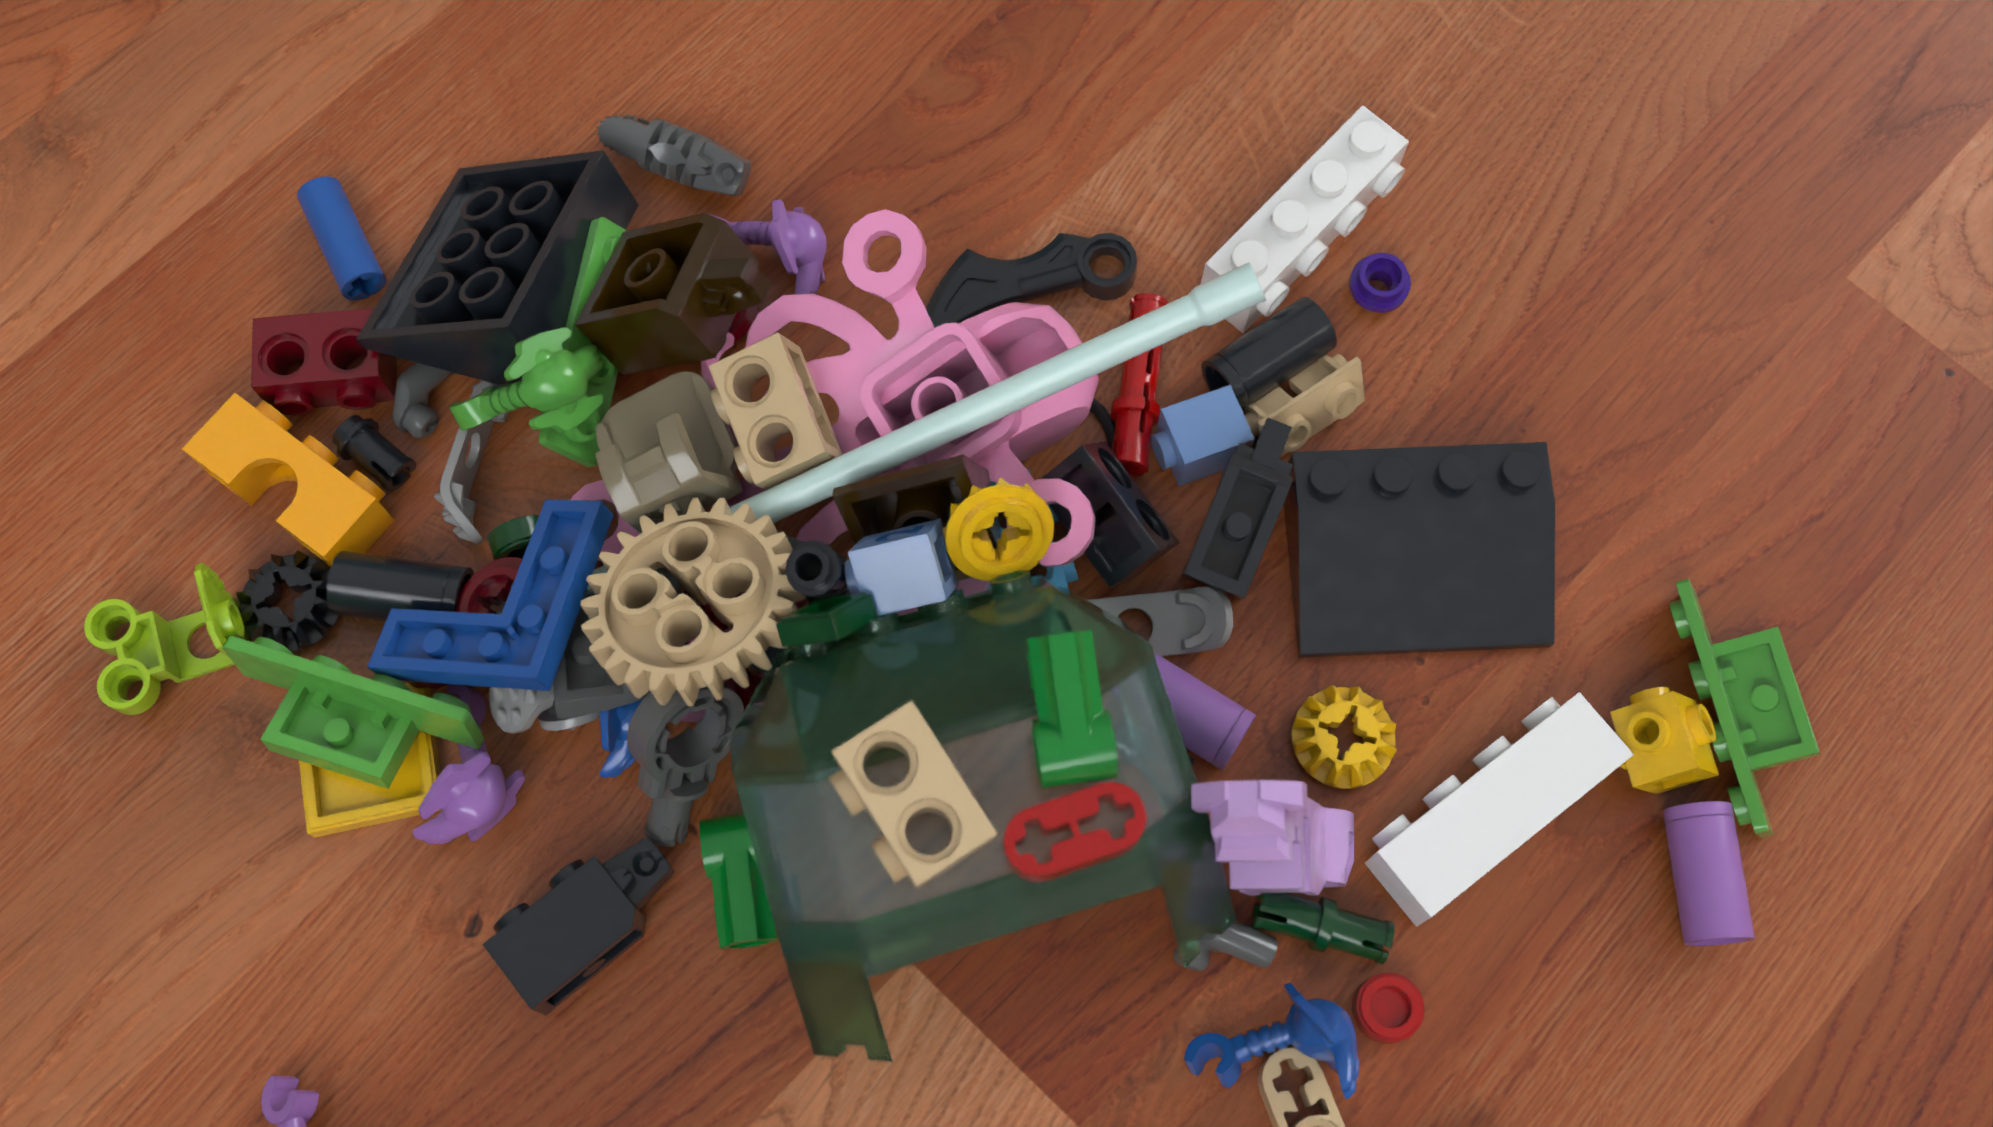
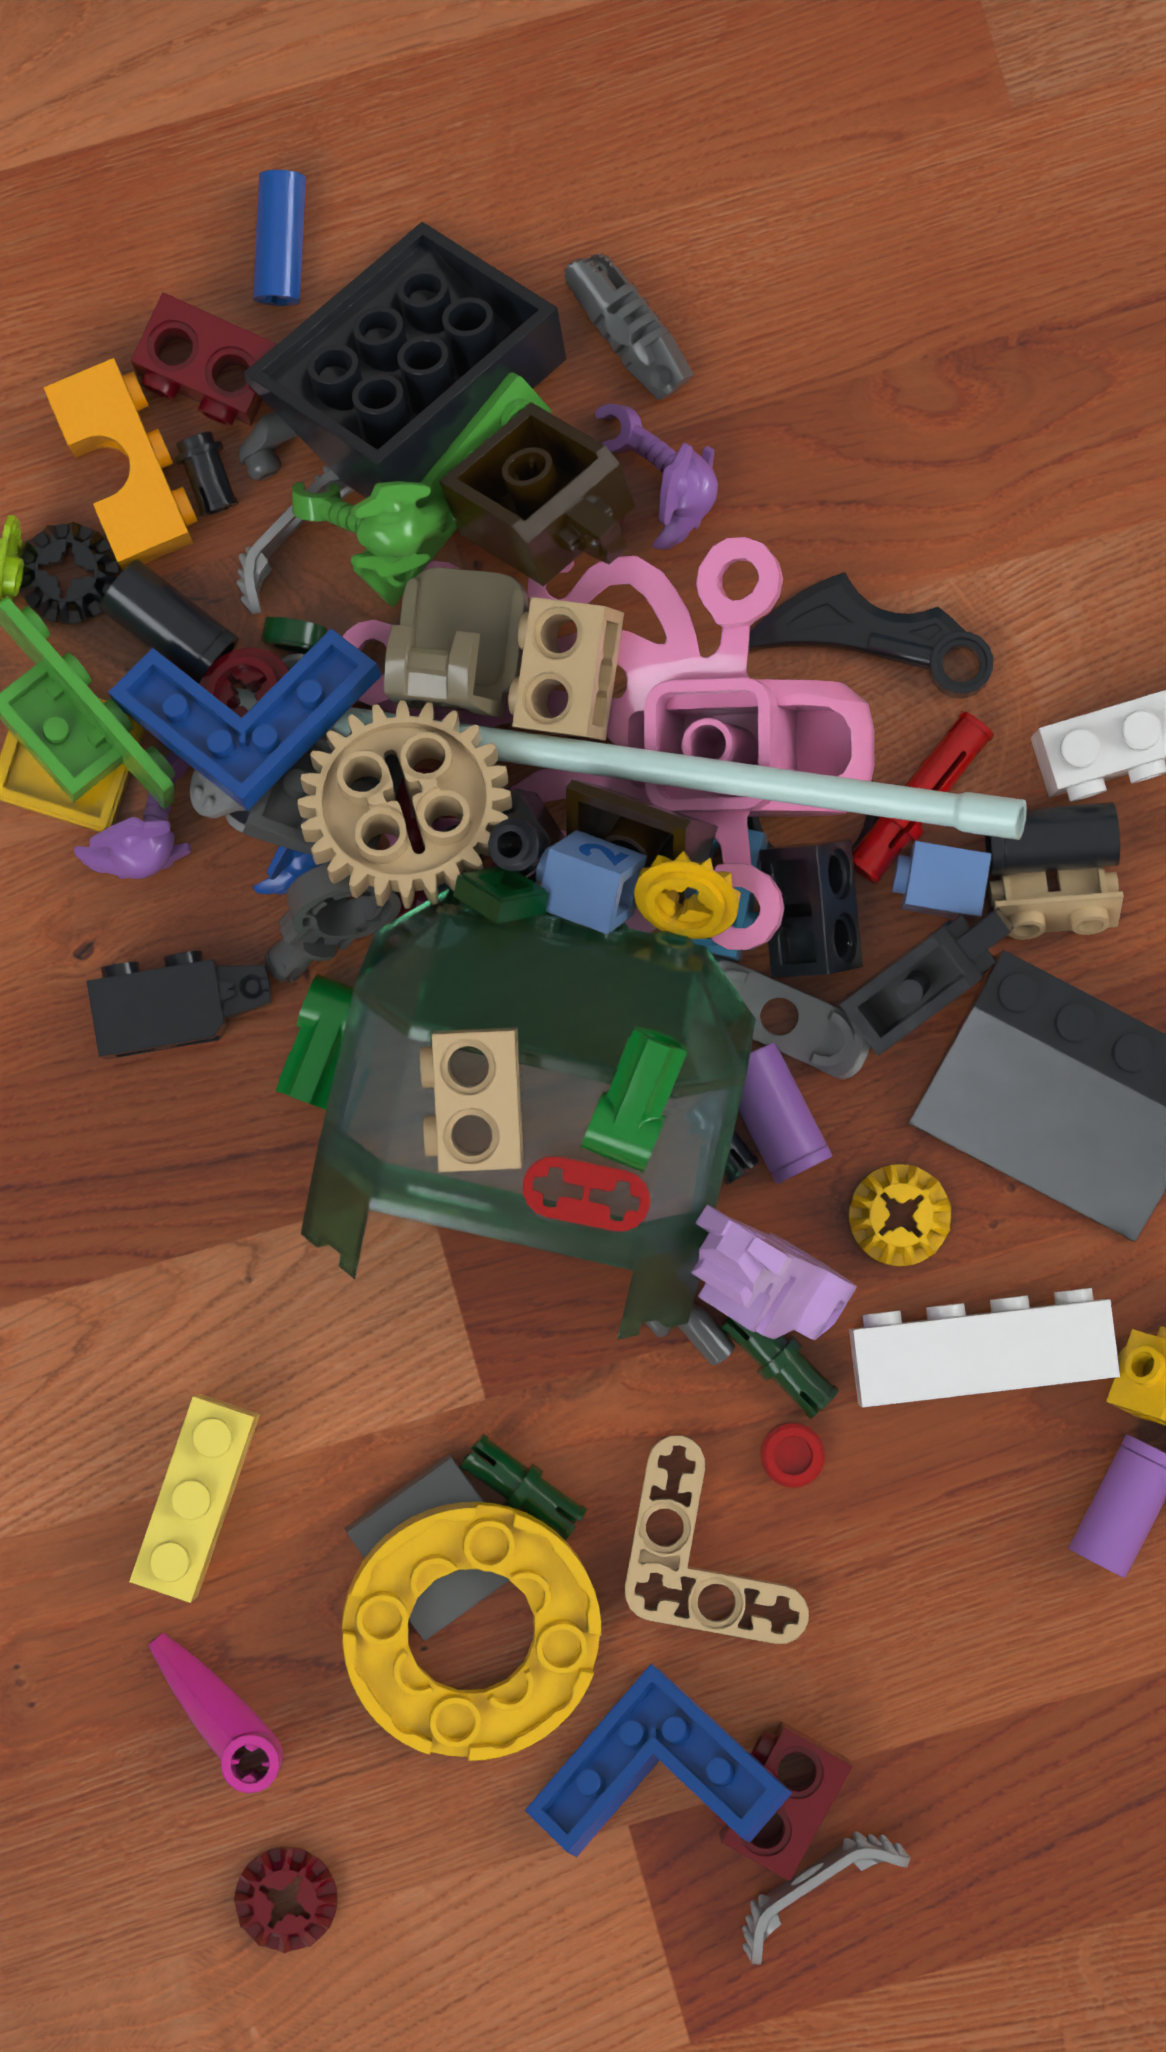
camera: 30 degrees right, 15 degrees up
blue piece [1184,983,1359,1099] -> none

